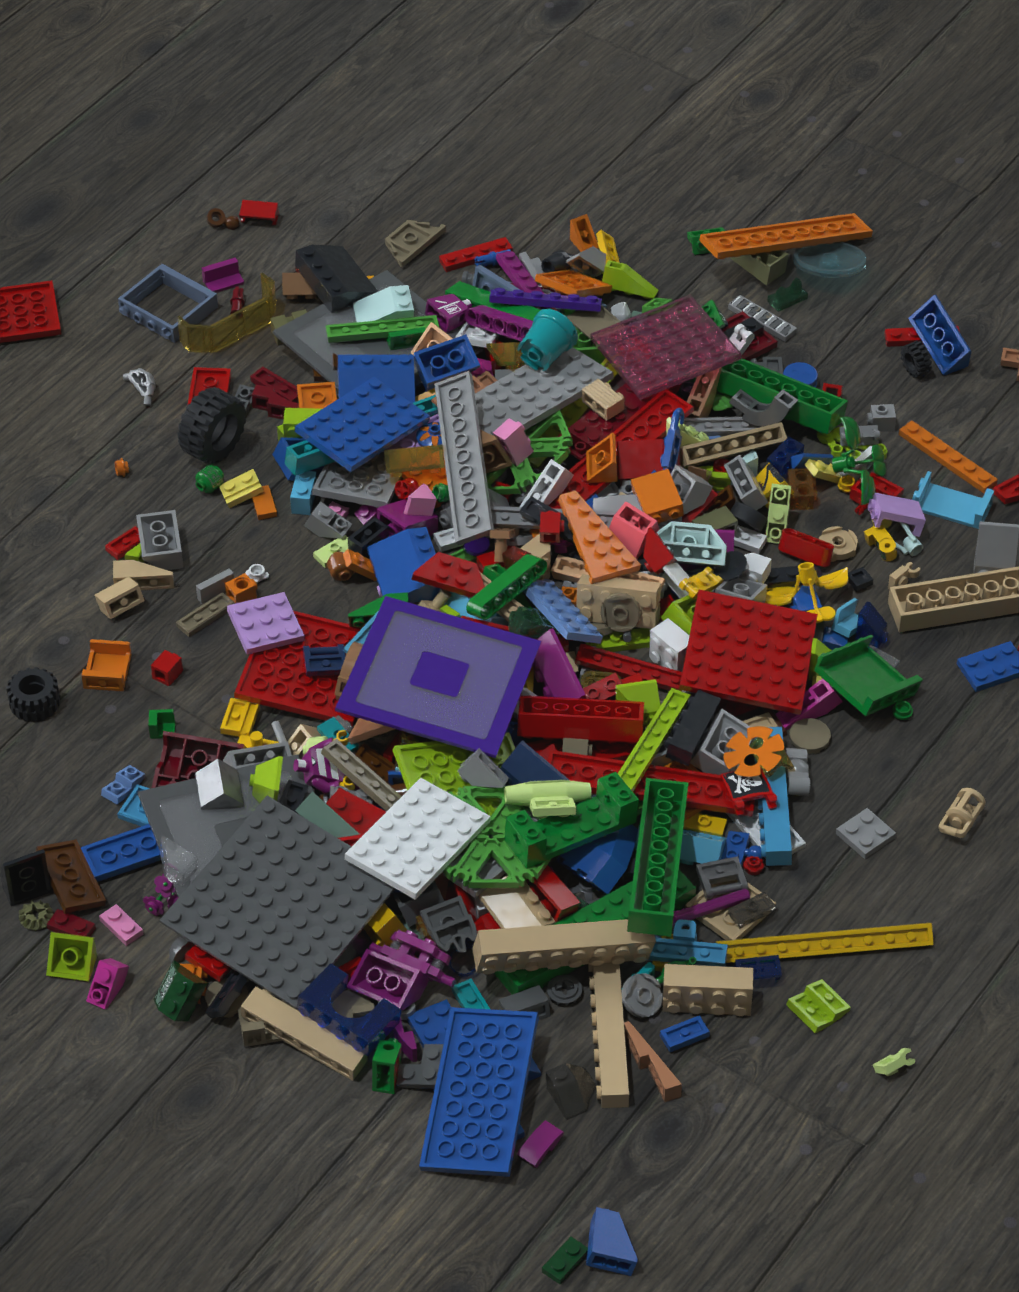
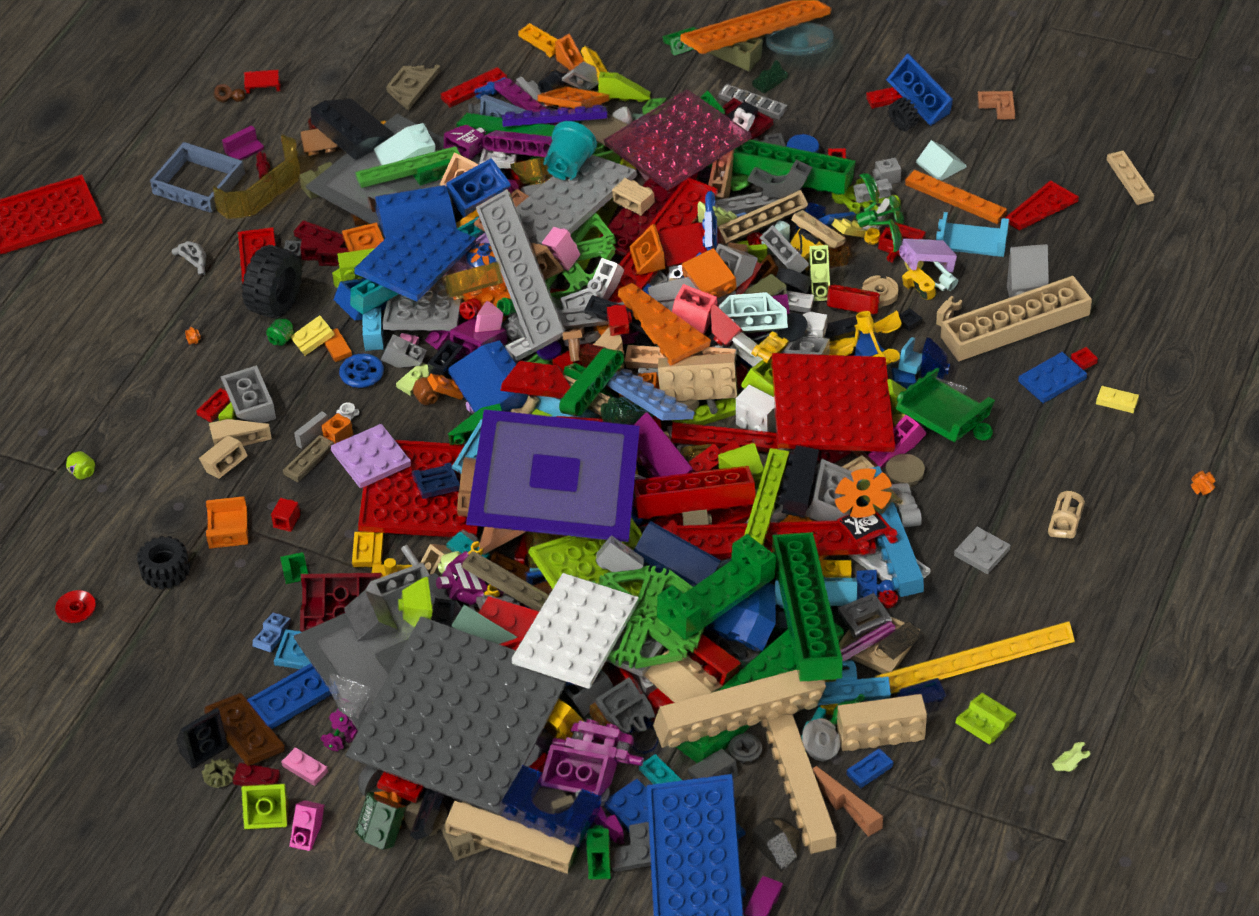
camera: 10 degrees left, 0 degrees up
yellowish green plate [504,780,591,818] -> none
dark tan tile [600,593,641,632] -> none
none -> blue plate [339,353,384,388]
none -> light orange plate [518,24,558,57]
none -> light grey hinge [561,278,603,310]
none -> tan plate [791,210,846,249]
none -> light aqua slope [917,140,966,181]

